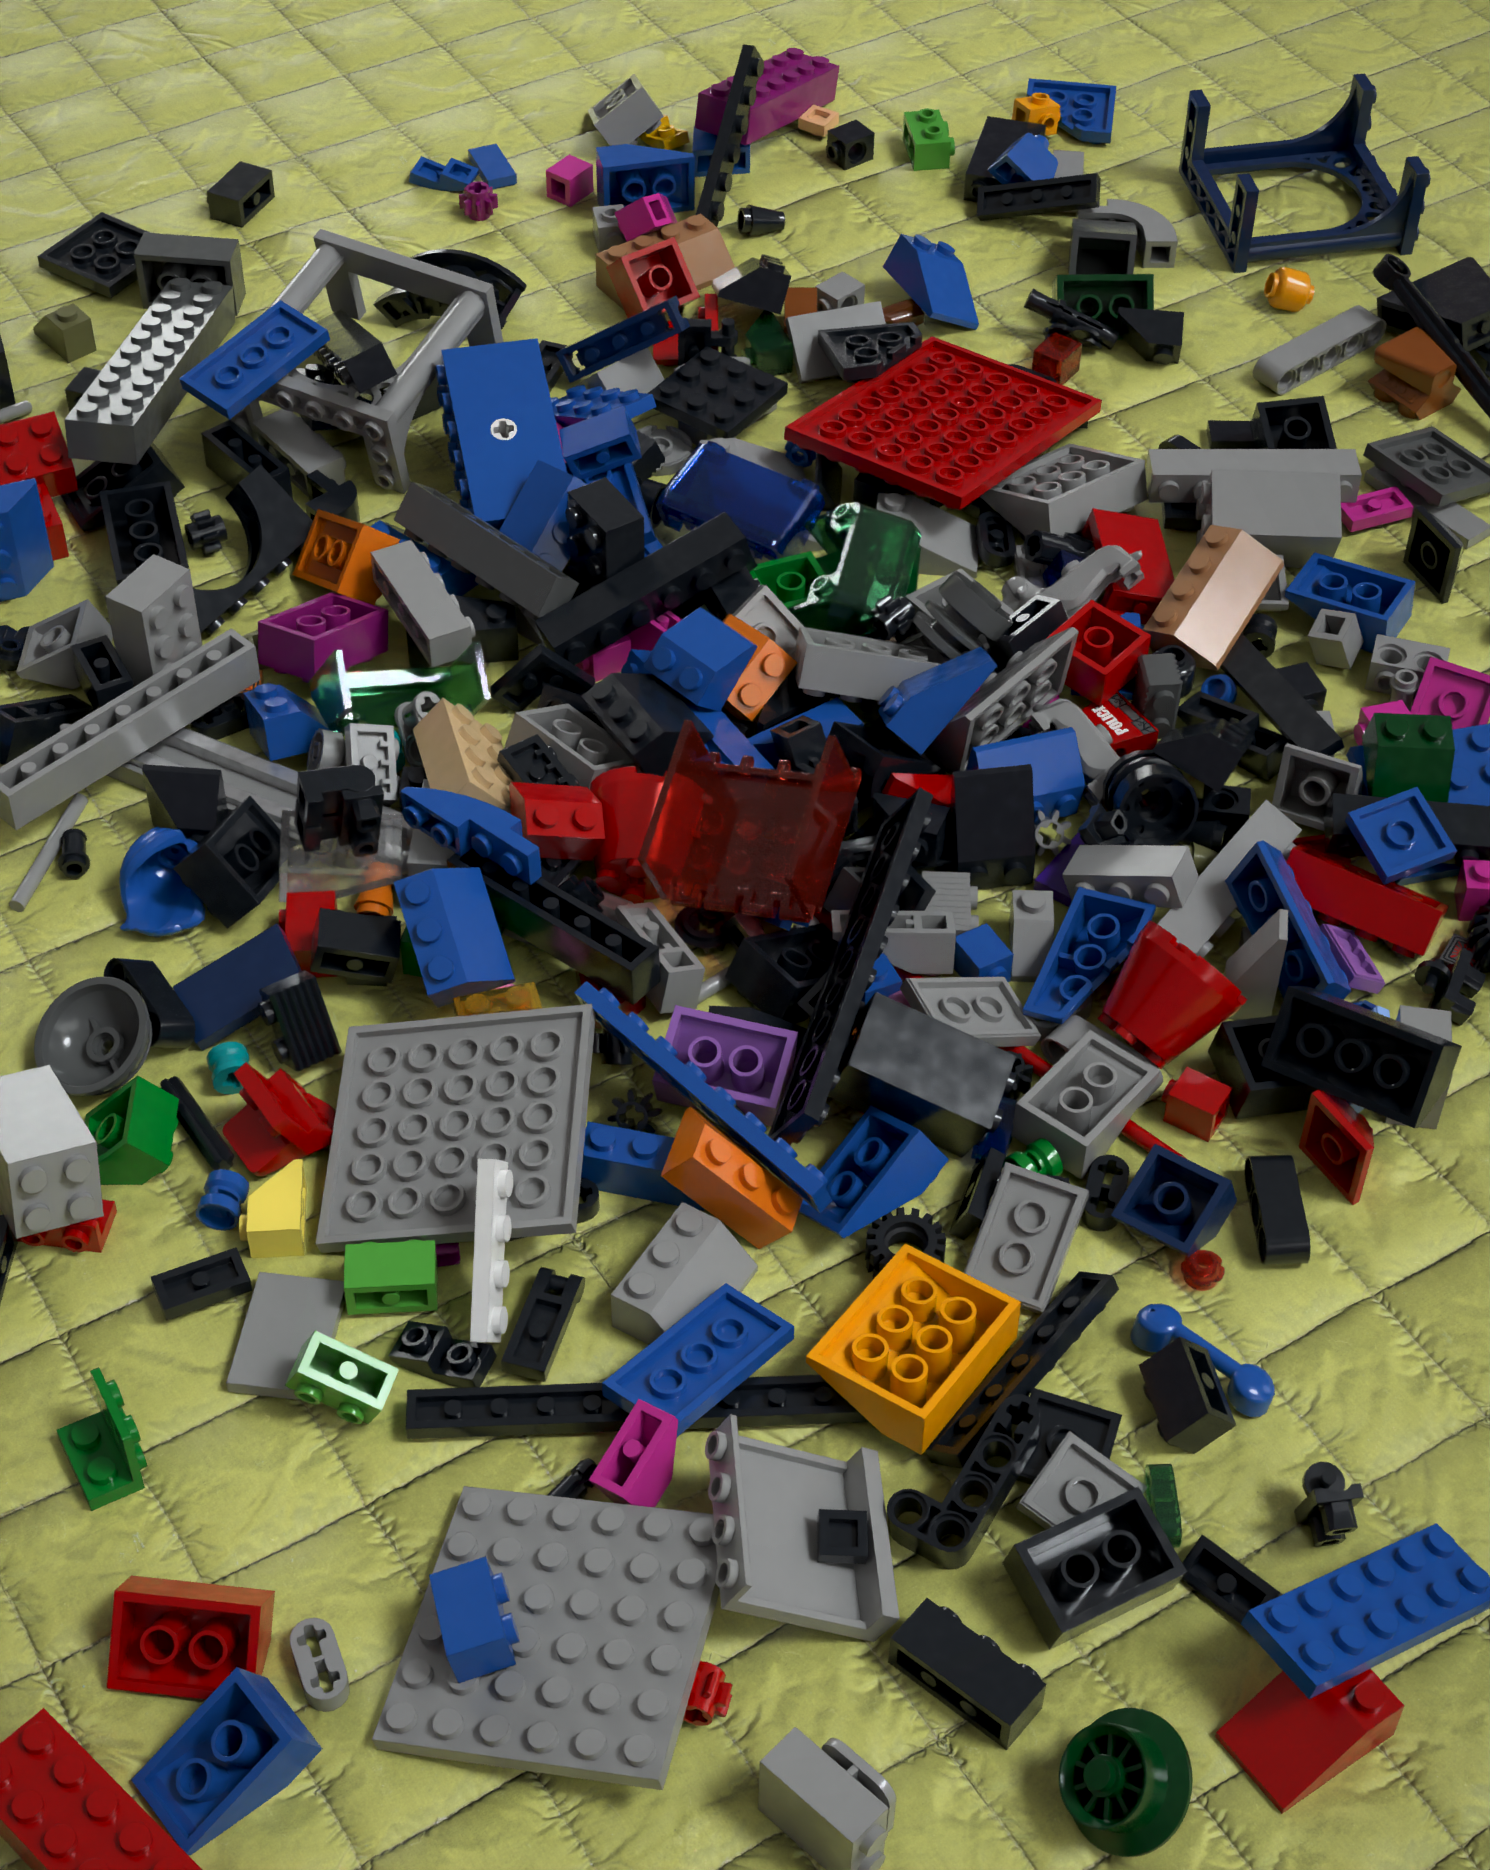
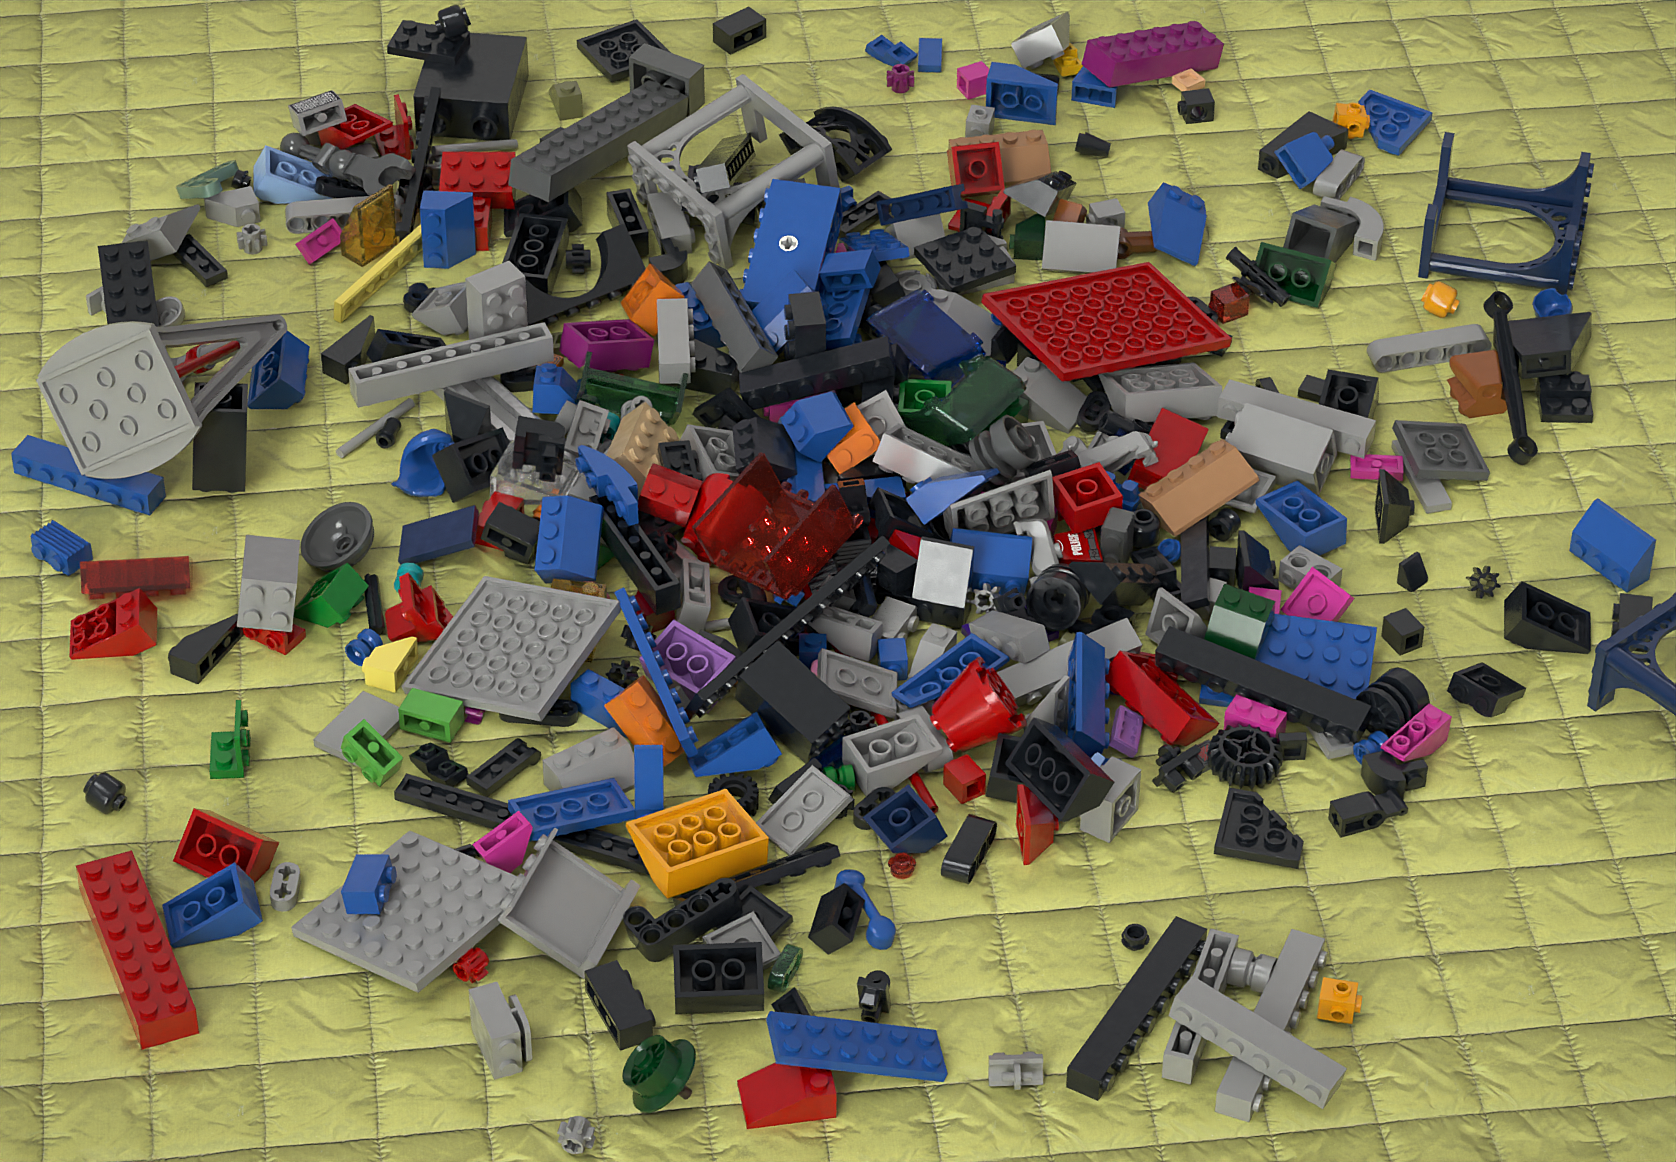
camera: 25 degrees right, 5 degrees down
black brick [70,635,134,710] -> none
black beam [104,958,196,1049] -> none
black plate [151,1247,252,1321] -> none
blue plate [179,300,330,420] -> none
black brick [258,970,342,1071] -> none
white plate [470,1159,513,1343] -> none
dark pink slope [614,193,677,242] -> none
black plate [696,44,764,227] -> none
black plate [817,1509,868,1564] -> none
black plate [818,322,922,383] -> none
black gear [870,594,916,643] -> none
bright green brick [902,108,955,171] -> none
black plate [977,173,1101,221] -> none
black slope [1116,307,1184,364] -> none
light grey brick [1308,608,1364,669] -> none
blue plate [1345,787,1457,885] -> none
light grey pin [1390,669,1420,711] -> none
none -> blue slope [634,745,664,819]
none -> black slope [1235,530,1279,592]
none -> blue hair [1532,288,1573,318]

